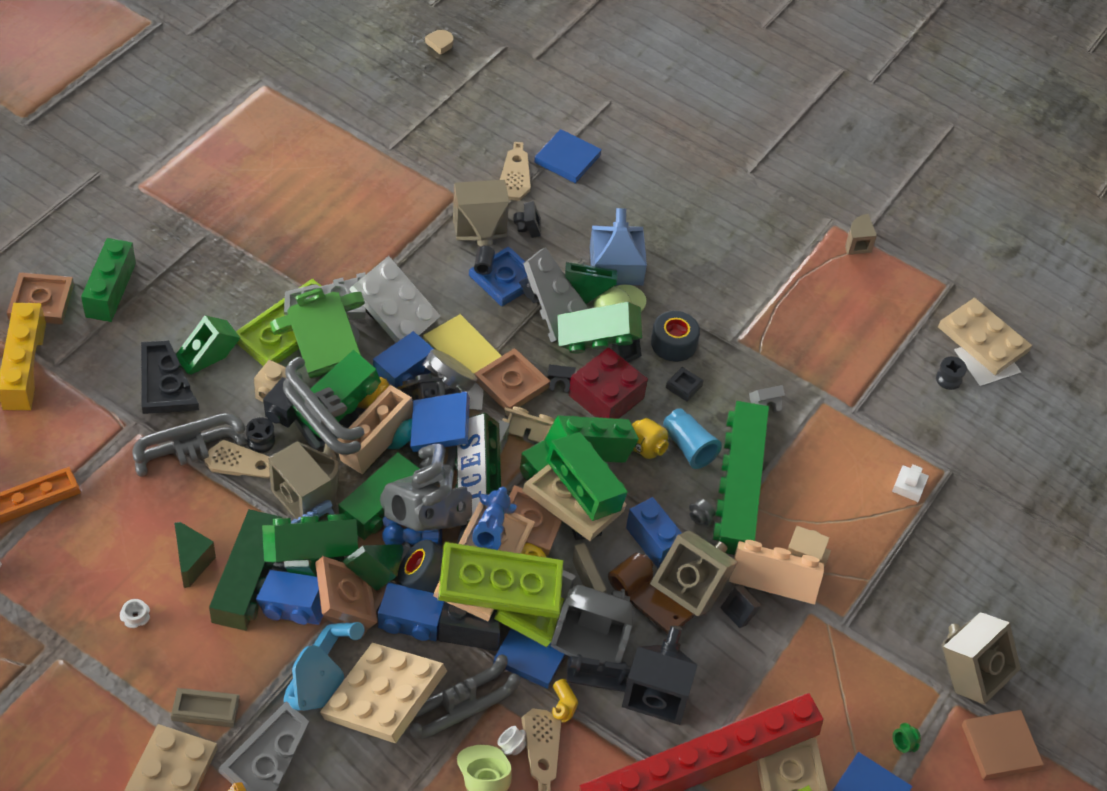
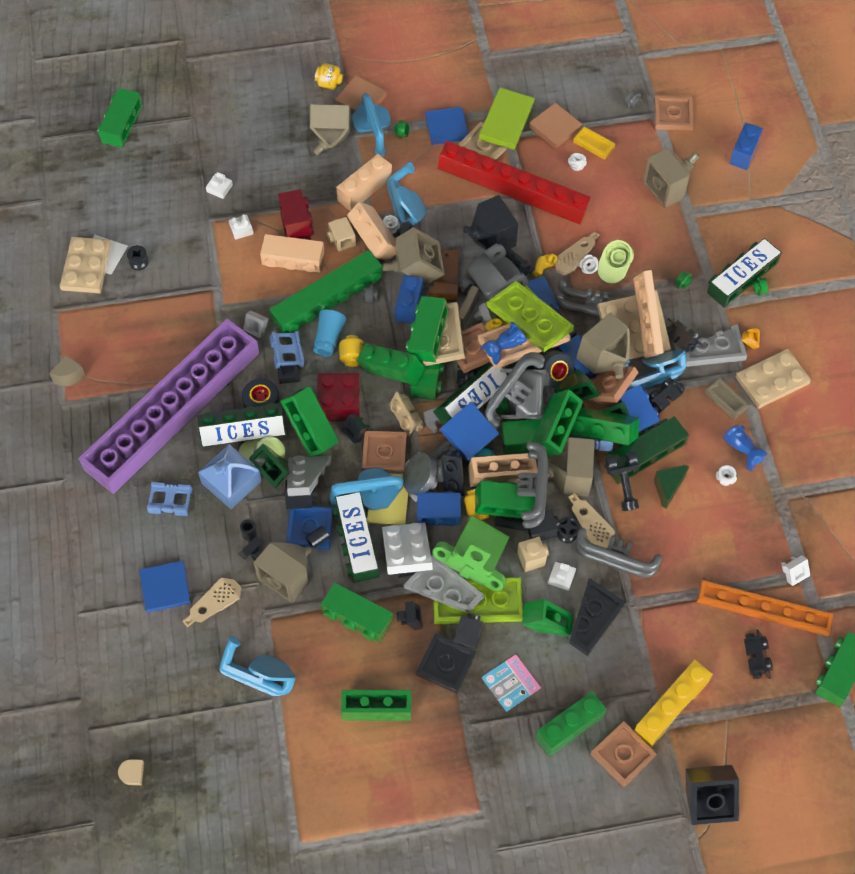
camera: 130 degrees left, 10 degrees up
none -> medium lavender brick [78,319,259,494]
none -> medium blue piece [147,482,192,516]
none -> brick [197,403,286,447]
none -> white tile [206,172,233,199]
none -> dark azure piece [219,636,296,696]
none -> black hinge [240,519,257,541]
none -> light nougat brick [260,234,324,272]
none -> medium blue piece [269,331,304,369]
none -> dark red brick [278,189,314,240]
none -> yellow head [315,63,343,90]
none -> green brick [321,582,393,643]
none -> dark azure piece [330,468,404,510]
none -> brick [332,492,379,583]
none -> light nougat brick [336,154,392,211]
none -> green brick [341,690,411,721]
none -> dark azure piece [351,93,391,156]
none -> white plate [383,215,400,234]
none -> dark azure piece [386,162,426,226]
none -> black tile [396,601,423,630]
none -> black plate [416,633,476,694]
none -> black brick [453,612,485,648]
none -> sticker [481,654,541,712]
none -> green brick [532,389,584,457]
none -> white tile [548,562,576,591]
none -> dark tan piece [576,312,630,379]
none -> black bar [605,451,639,511]
none -> light nougat tile [633,270,663,358]
none -> black hinge [649,376,685,413]
none -> black hinge [666,318,703,352]
none -> blue animal [723,425,767,471]

